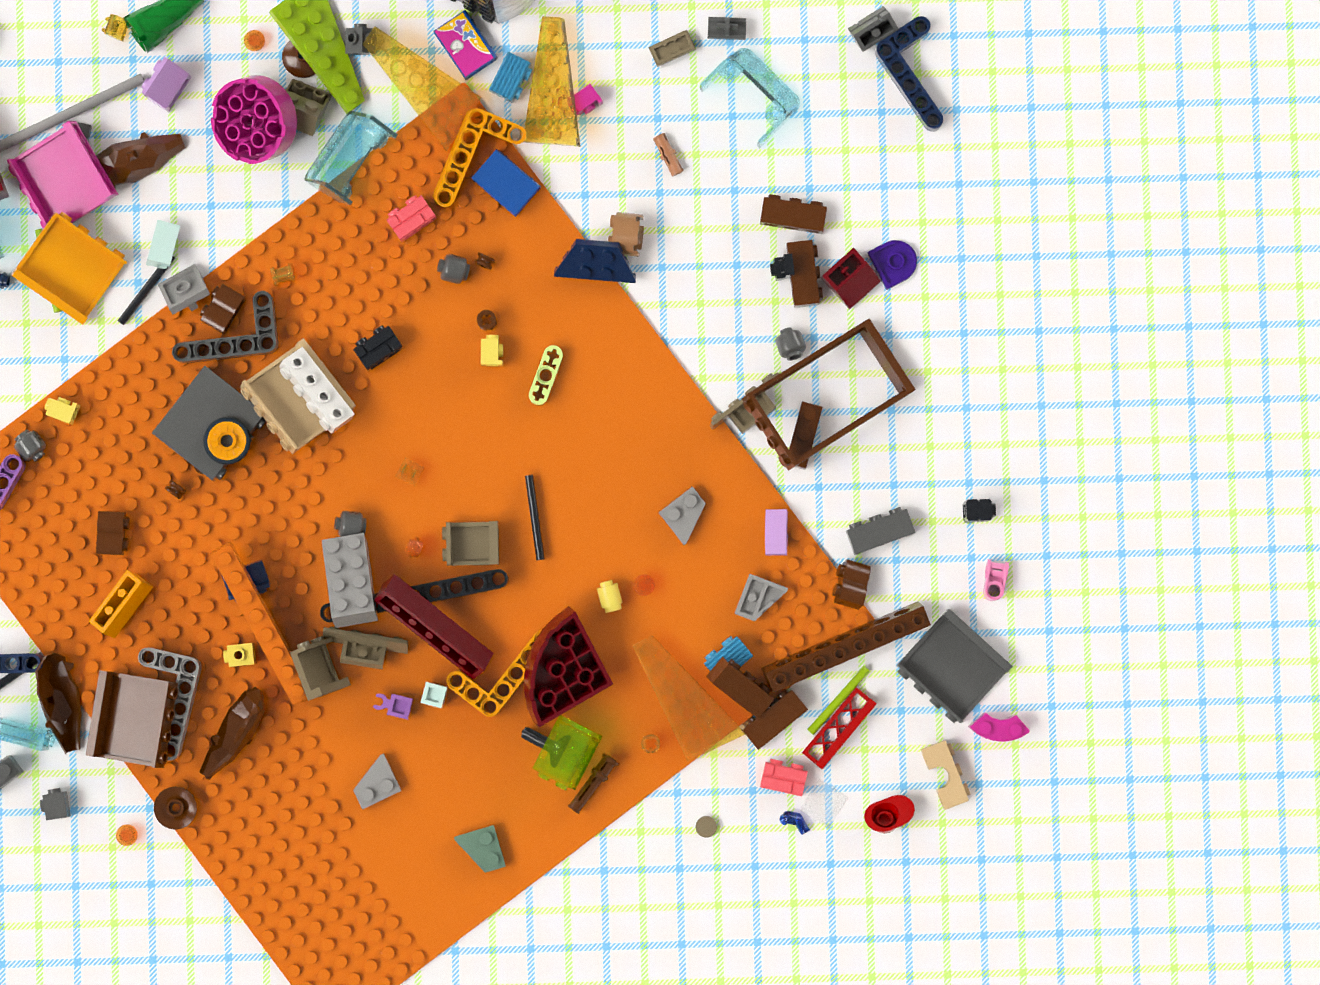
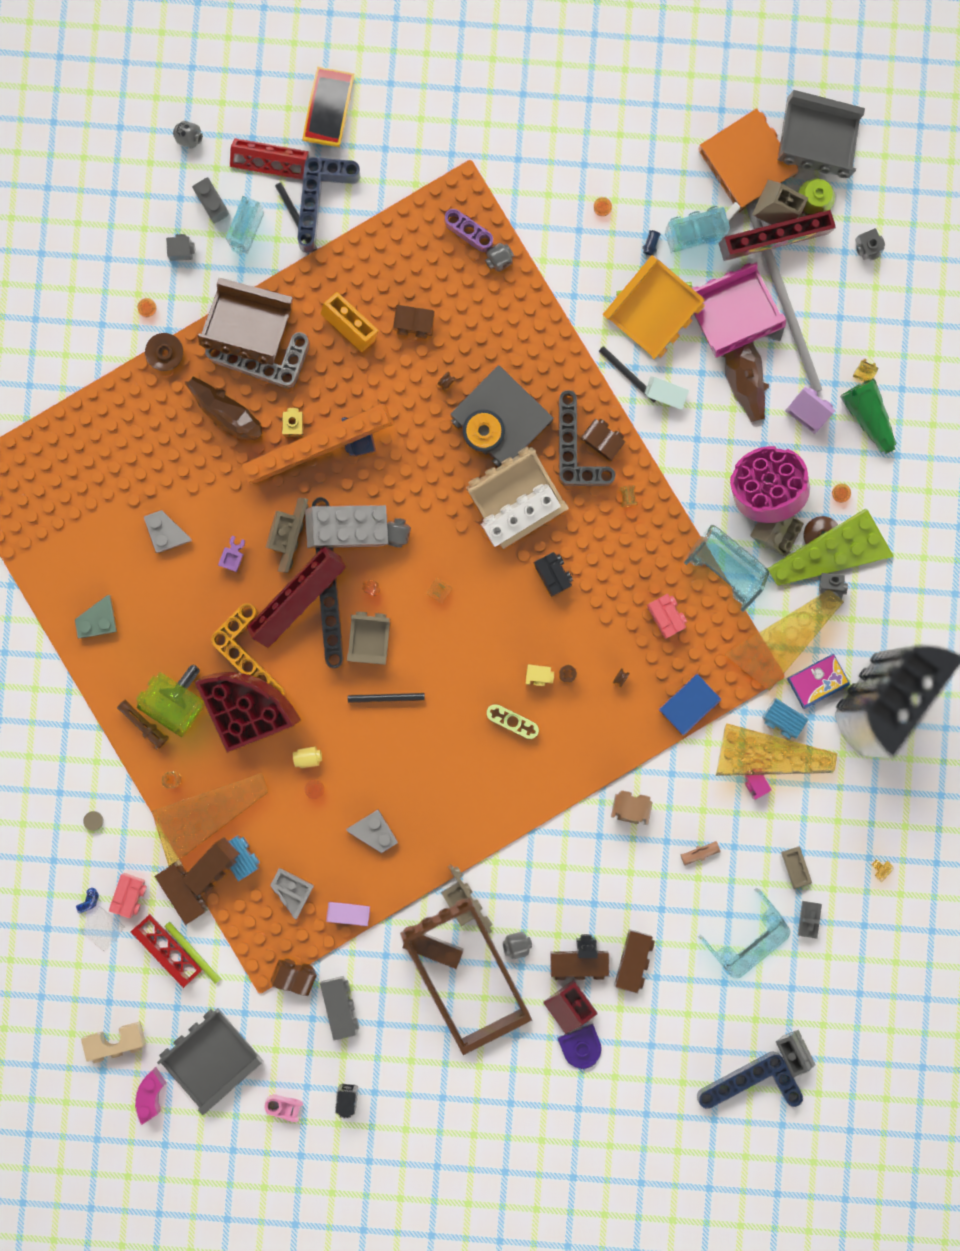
camera: 90 degrees right, 0 degrees up
reddish brown piece [35,653,82,755] -> none
light yellow brick [45,397,80,425] -> none
light grey hinge [158,264,210,314] -> none
dark tan panel [290,636,351,701] -> none
light aqua panel [421,682,448,708] -> none
light orange beam [433,108,526,207] -> none
dark grey head [437,254,470,284] -> none
dark blue wing [554,239,636,283] -> none
reddish brown brick [762,601,931,692] -> none
red piece [864,795,915,834] -> none

